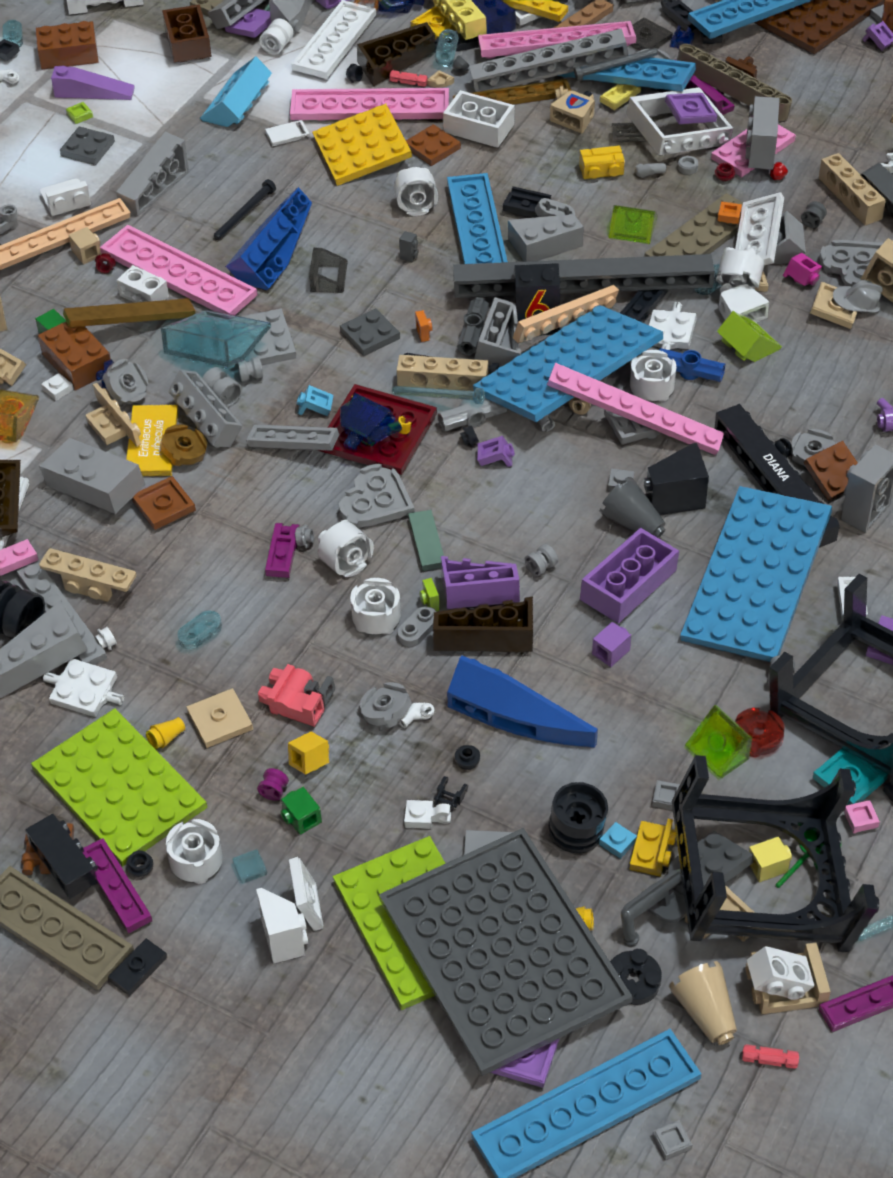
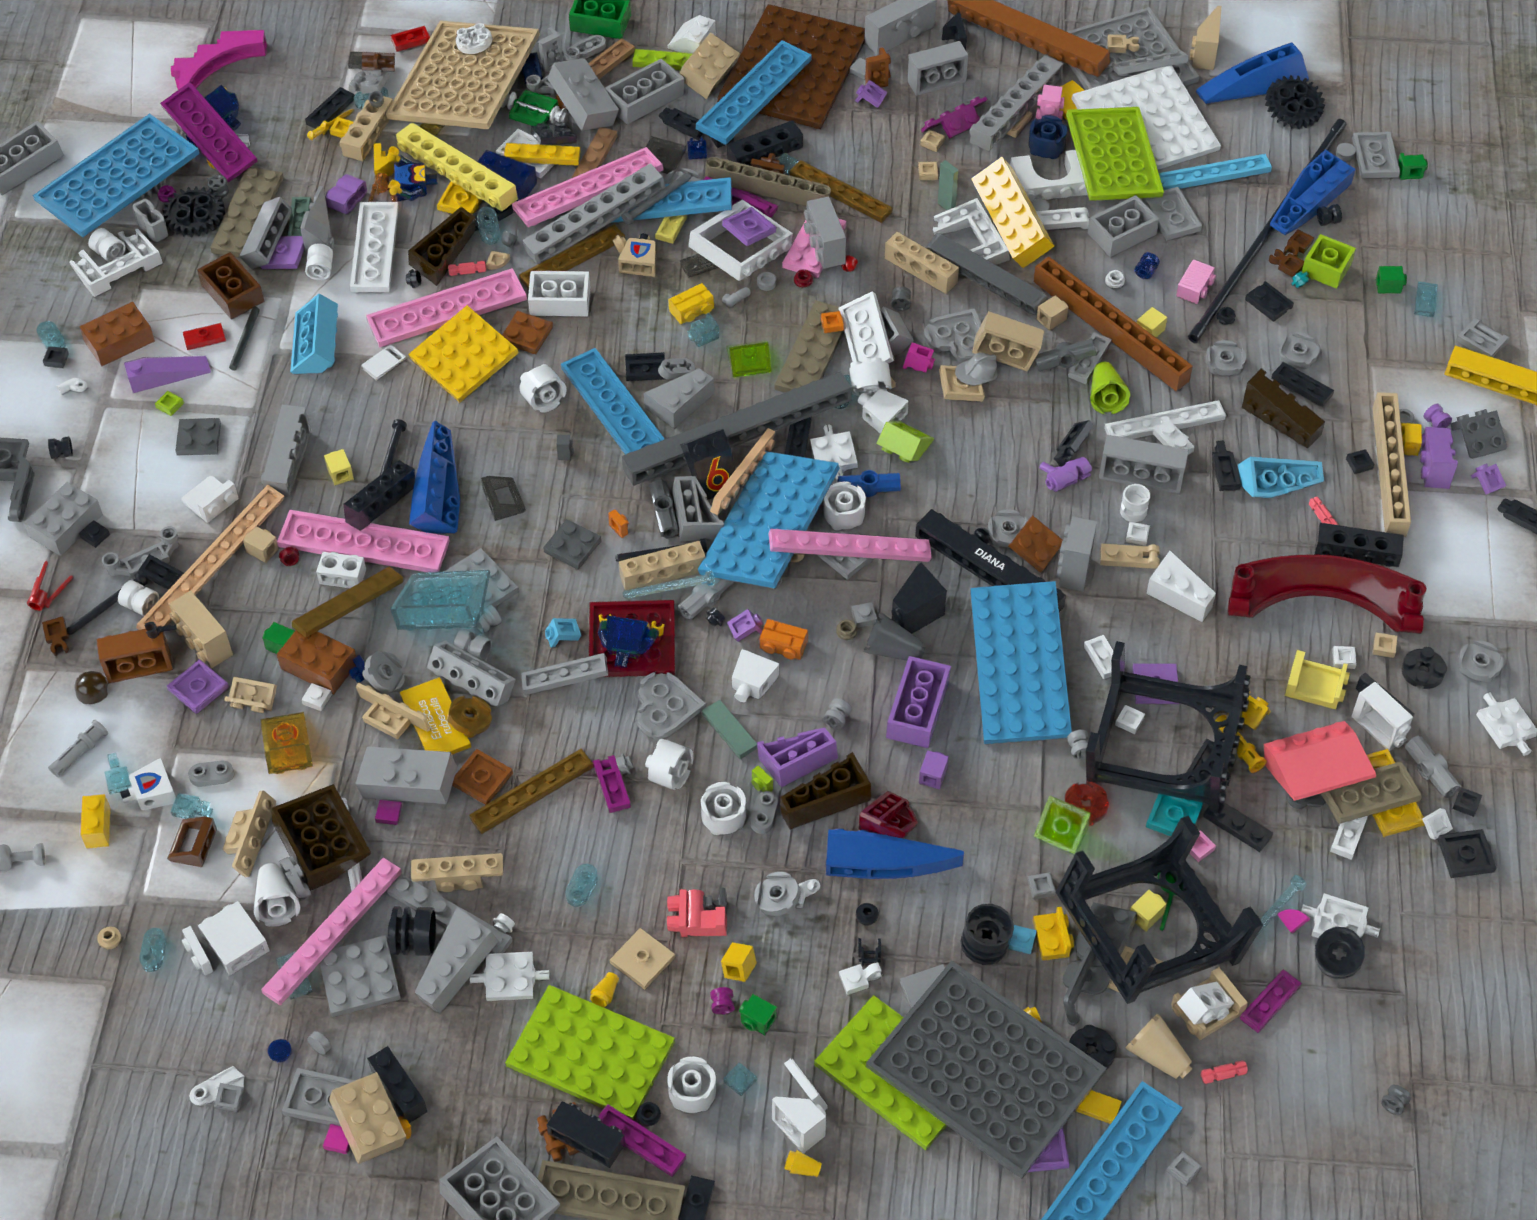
camera: 25 degrees left, 5 degrees up
none -> red plate [183,323,226,350]
none -> pearl dark grey bar [229,307,260,371]
none -> light yellow brick [324,449,354,486]
none -> black brick [343,460,415,531]
none -> magenta tile [375,800,402,825]
none -> pearl gold tile [469,749,594,834]
none -> clear light blue brick [687,313,719,347]
none -> black brick [727,120,803,166]
none -> white torso [732,649,779,702]
none -> orange brick [760,619,808,660]
none -> clear light blue tile [778,153,799,175]
none -> yellow cone [784,1150,822,1177]
none -> pearl gold tile [789,160,893,223]
none -> dark tan plate [836,619,857,640]
none -> dark red wedge [859,791,918,838]
none -> yellow tile [1076,1090,1122,1124]
none -> white plate [1115,705,1145,734]

